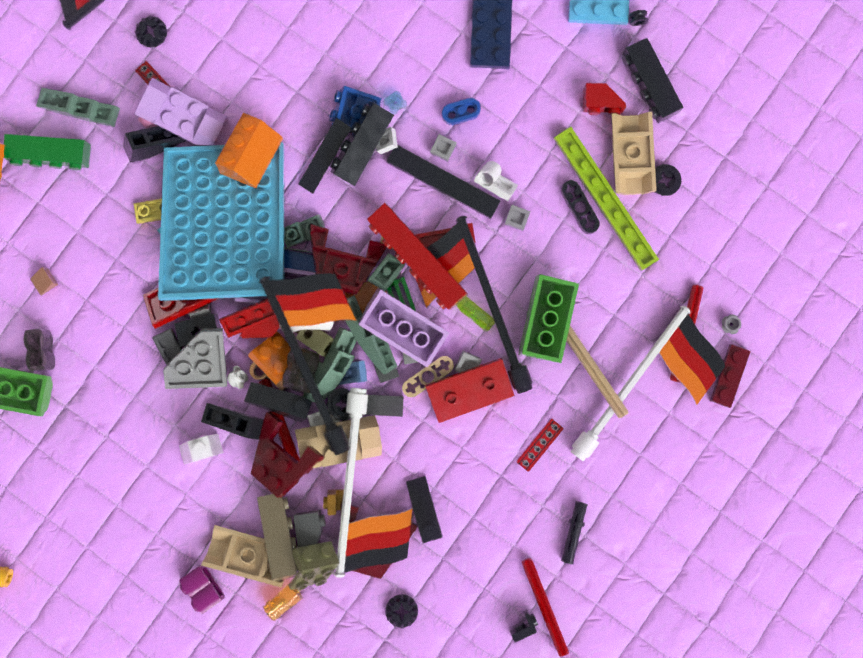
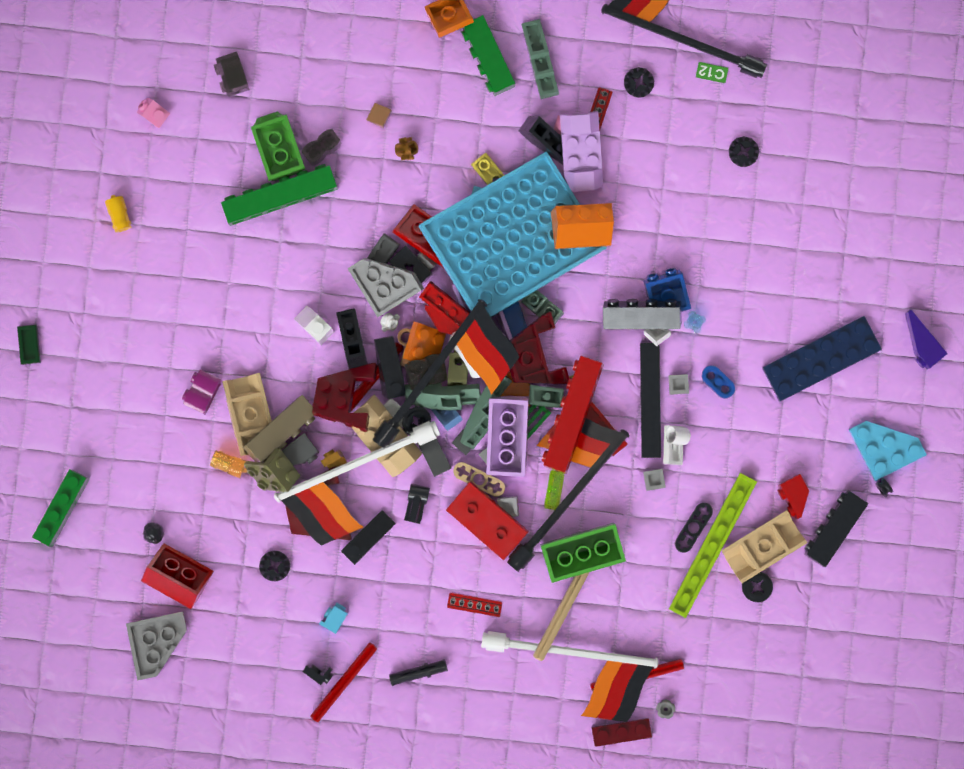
camera: 55 degrees right, 0 degrees up
black sticker [298,118,351,194] -> none
none -> green brick [221,164,338,226]
none -> medium azure brick [319,602,348,634]
none -> pearl gold gear [395,137,418,161]
none -> black piece [404,483,430,524]

